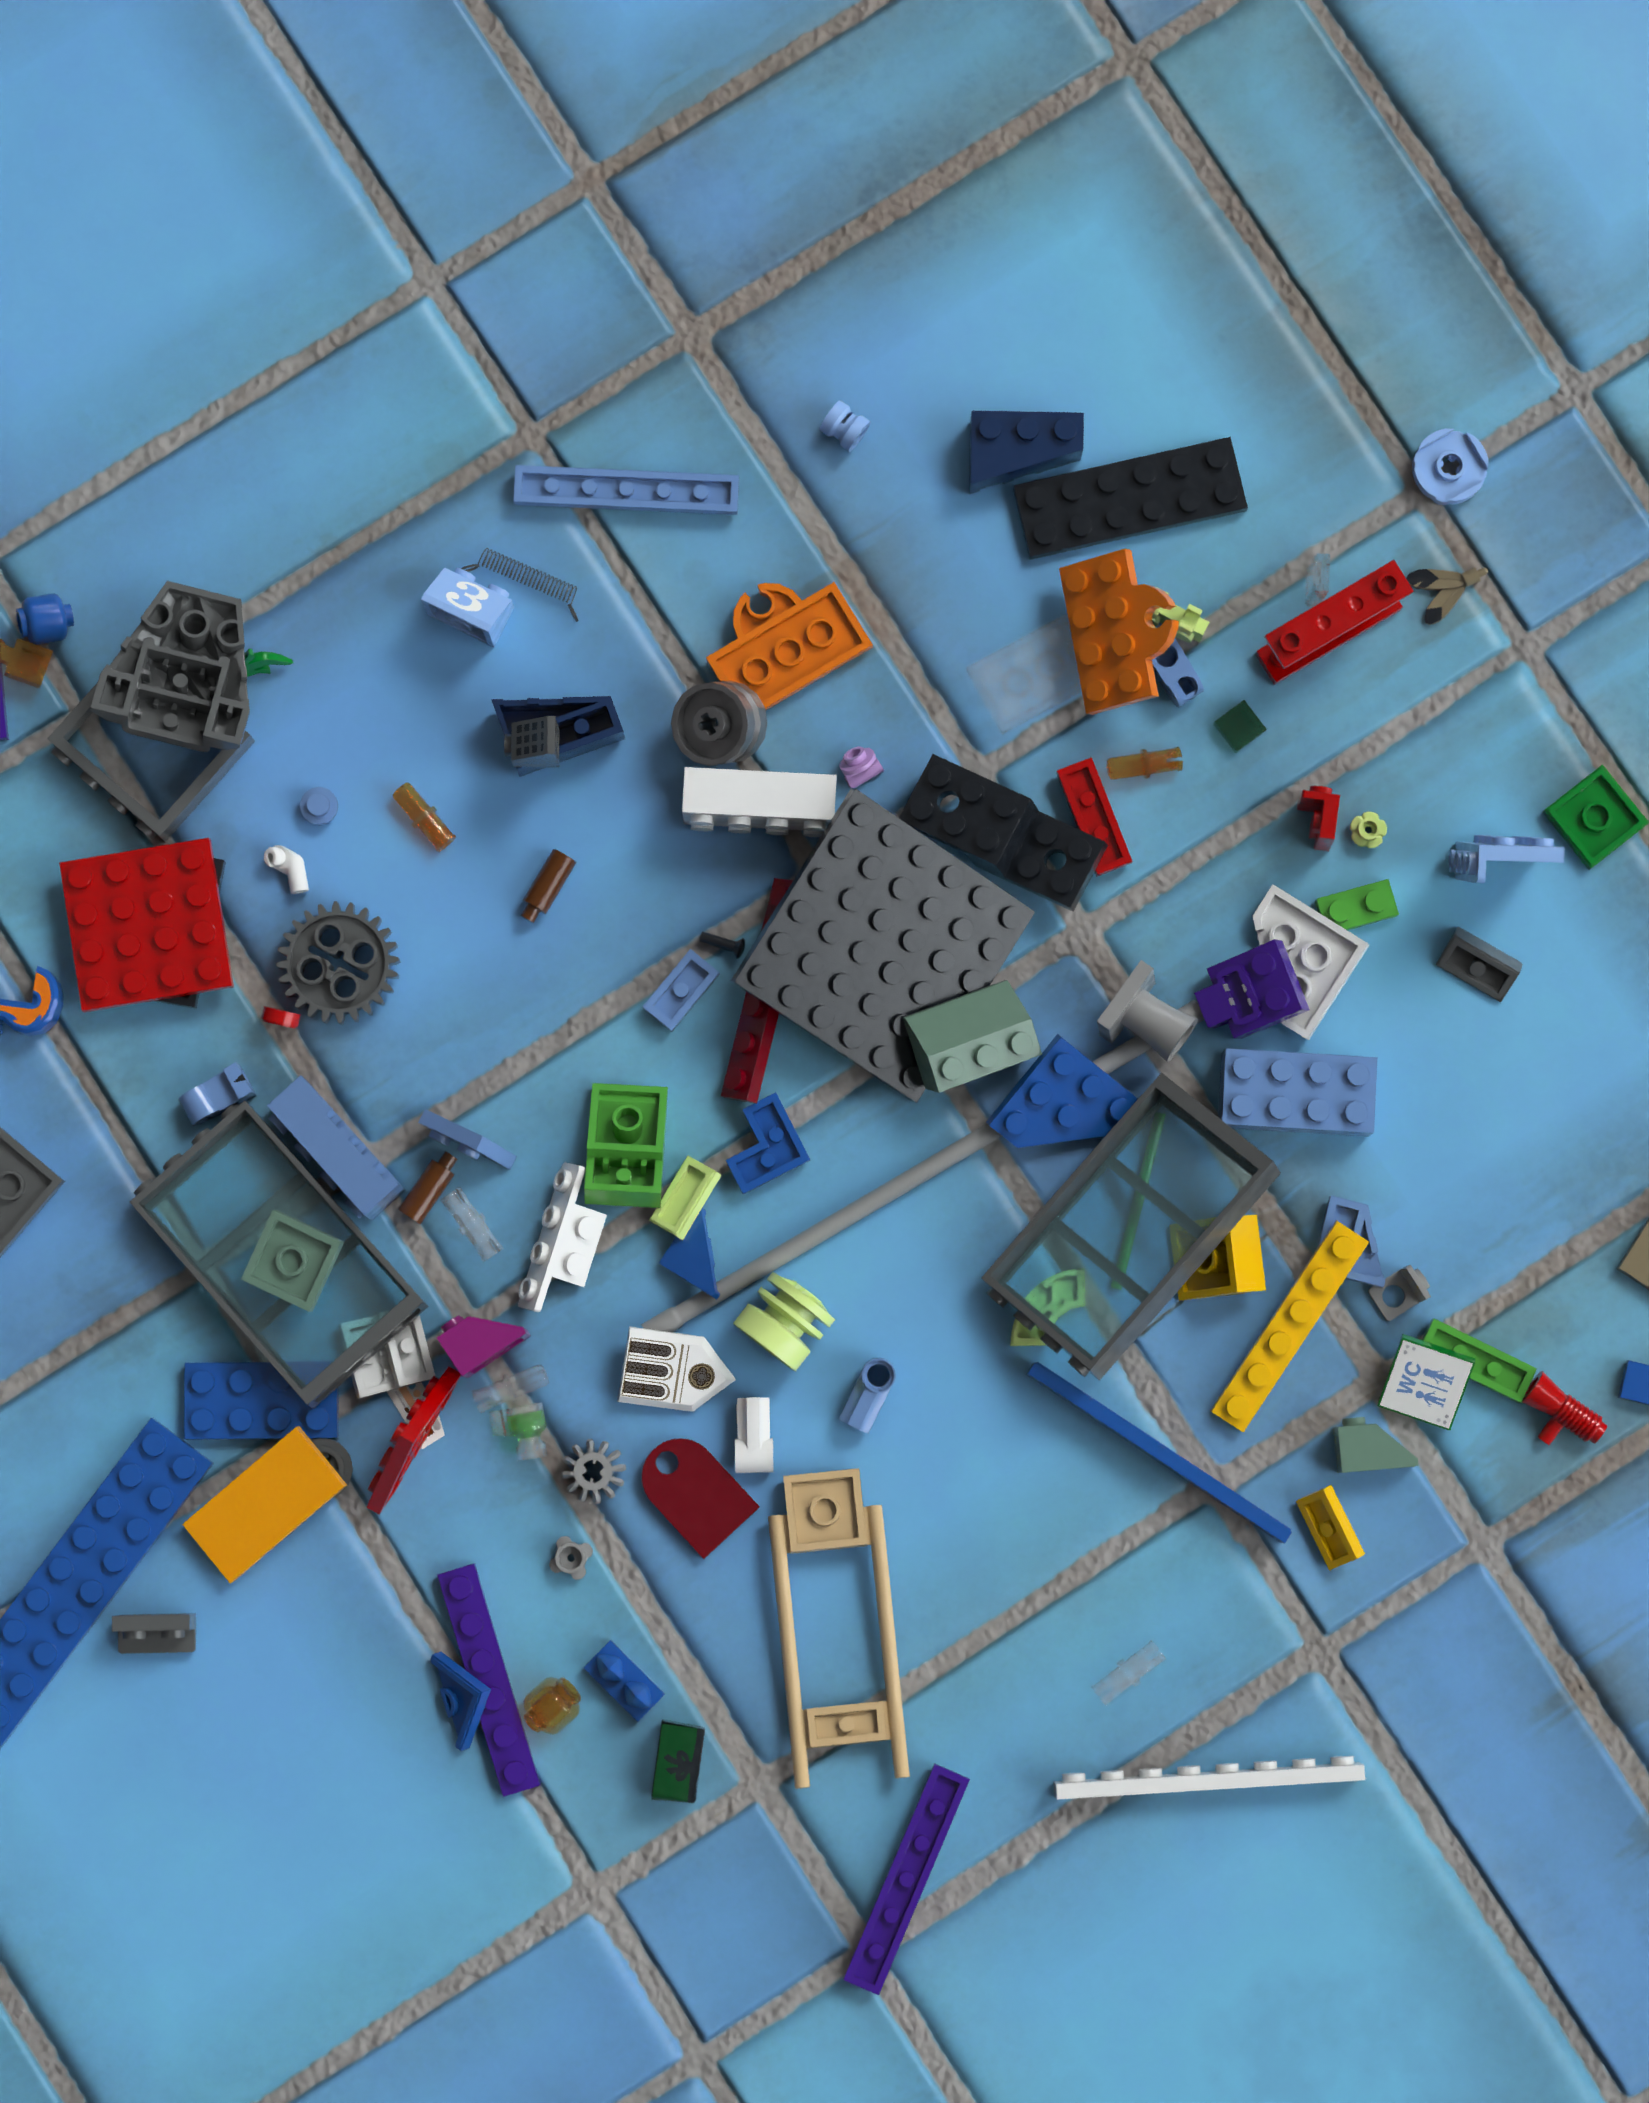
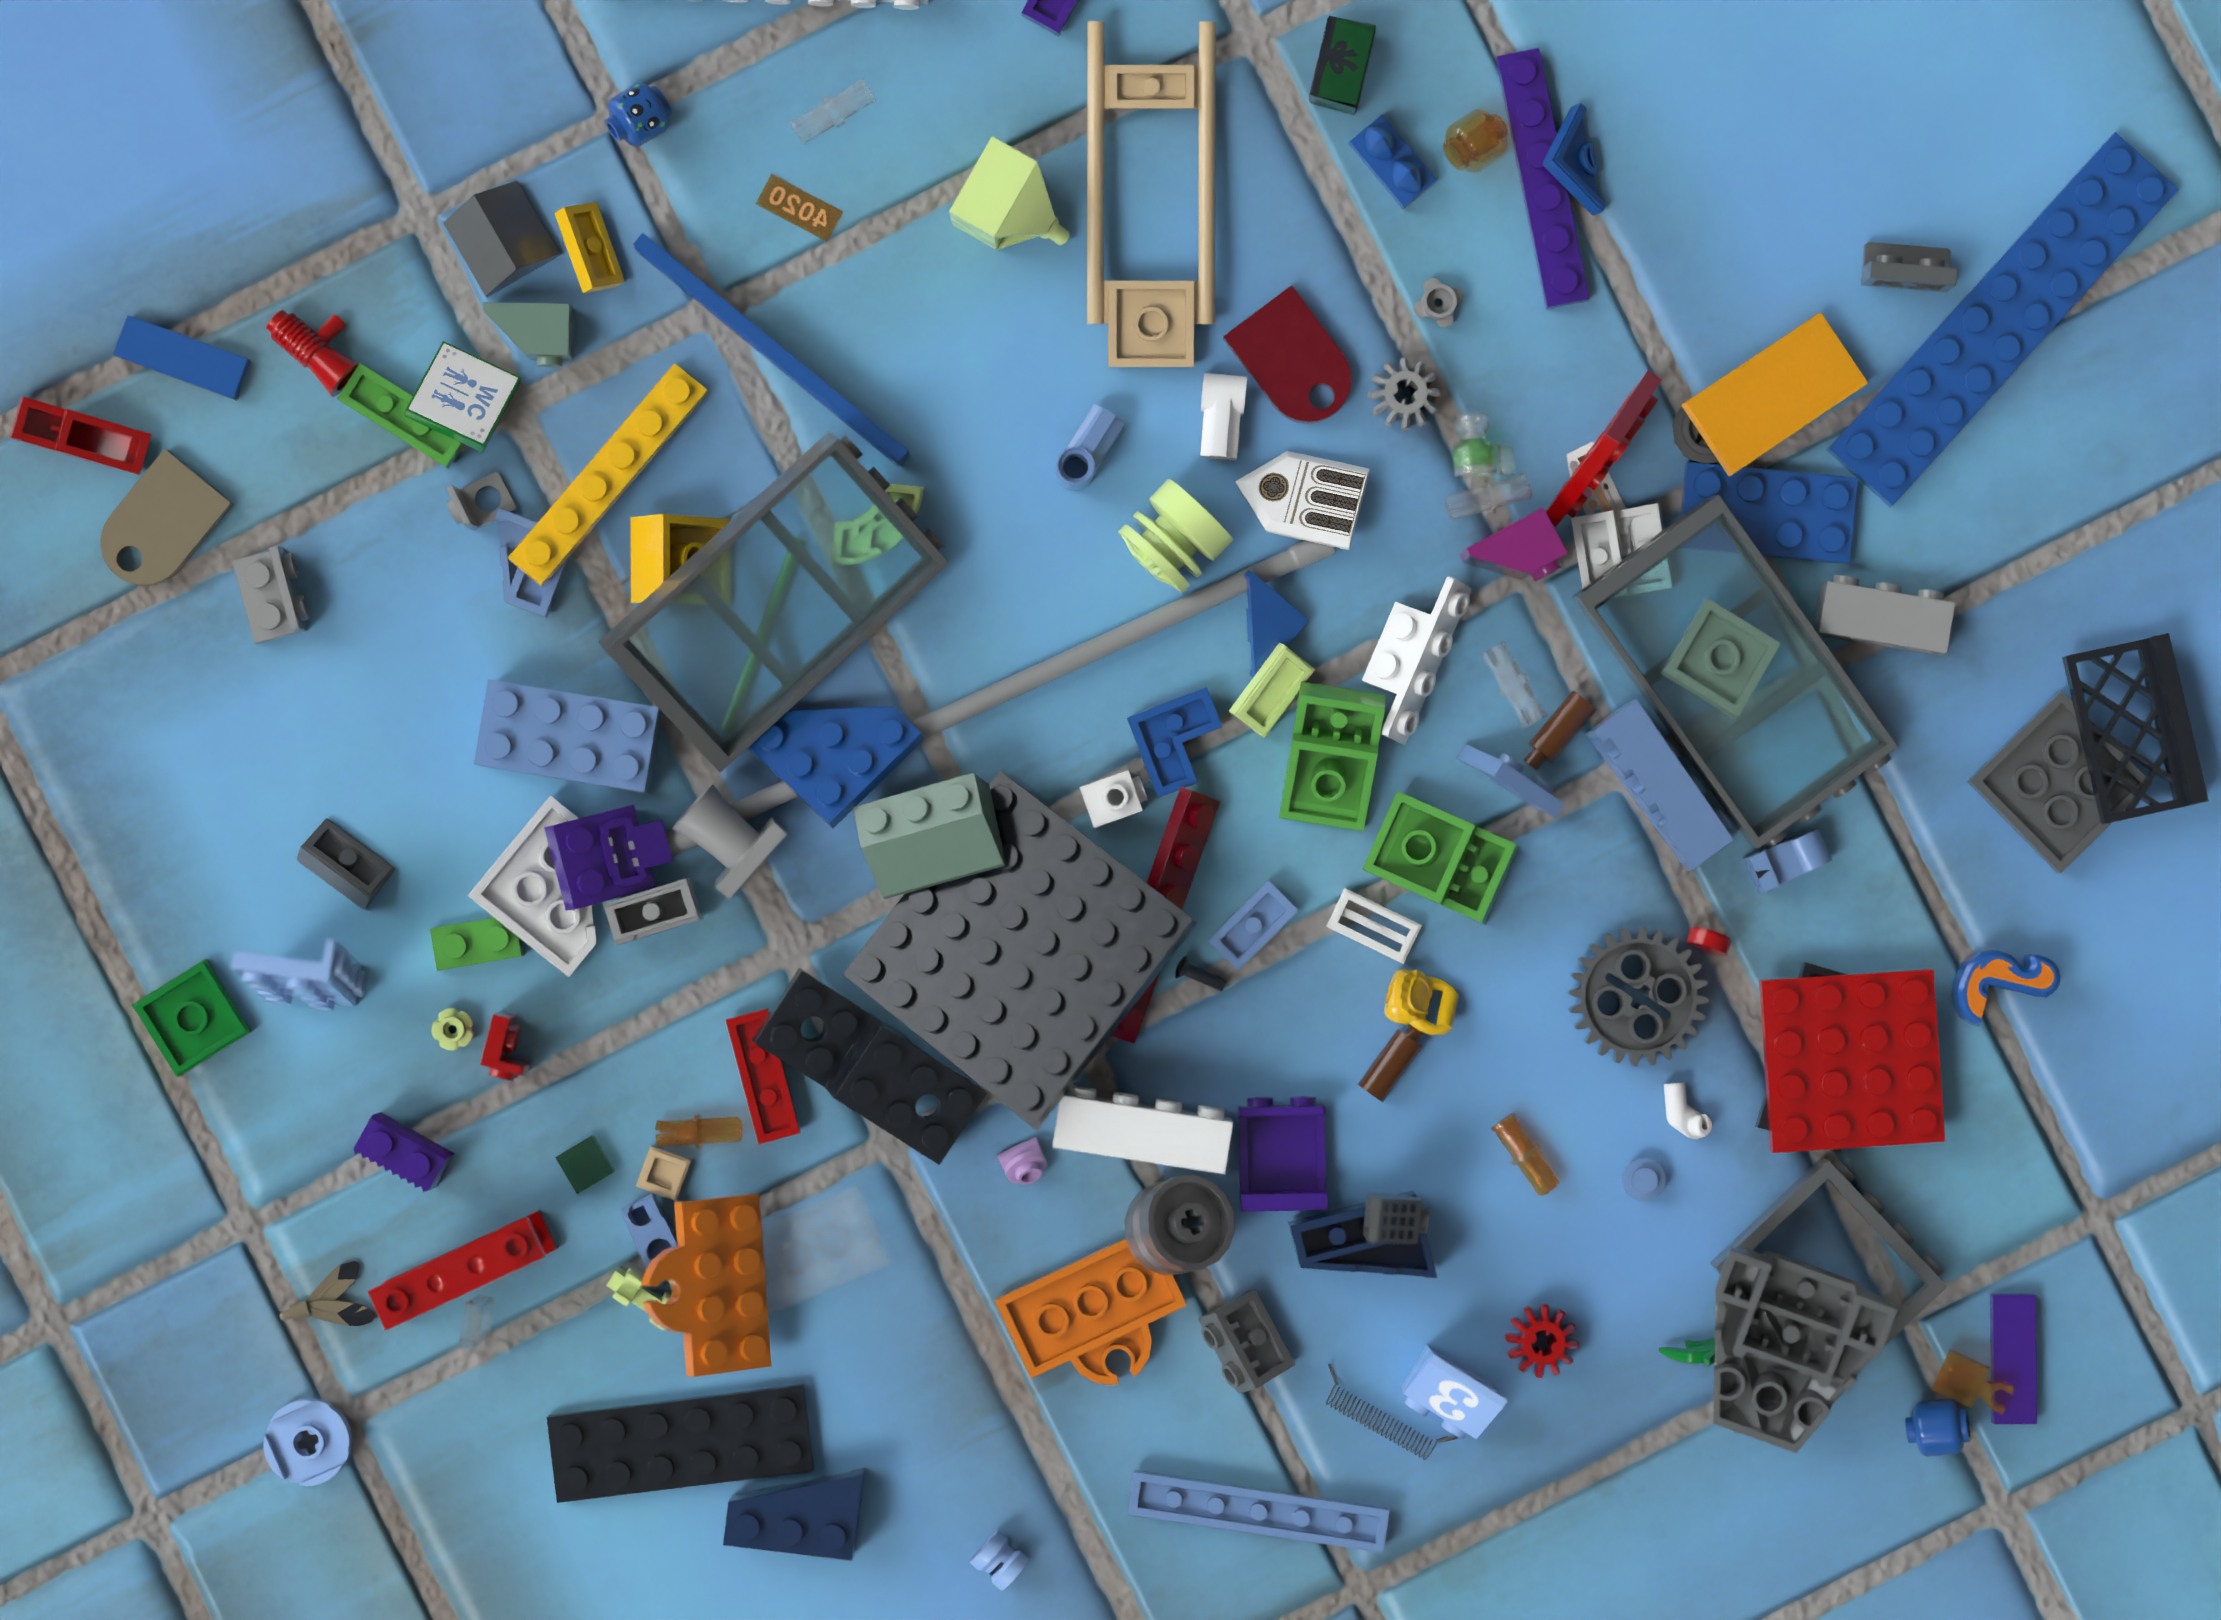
camera: 170 degrees left, 5 degrees up
none -> light grey bracket [232,546,310,644]
none -> dark purple brick [353,1112,455,1192]
none -> dark grey slope [443,180,560,298]
none -> light grey brick [604,878,703,945]
none -> blue head [605,83,672,147]
none -> tan tile [636,1145,692,1201]
none -> clear orange sticker [756,174,843,241]
none -> yellowish green piece [949,136,1070,250]
none -> white brick [1080,770,1148,828]
none -> dark grey bracket [1198,1289,1296,1393]
none -> dark purple panel [1238,1096,1328,1212]
none -> white tile [1325,888,1422,964]
none -> bright green slope [1362,791,1520,925]
none -> yellow piece [1384,969,1459,1035]
none -> red gear [1505,1304,1579,1378]
none -> light grey brick [1813,575,1955,656]

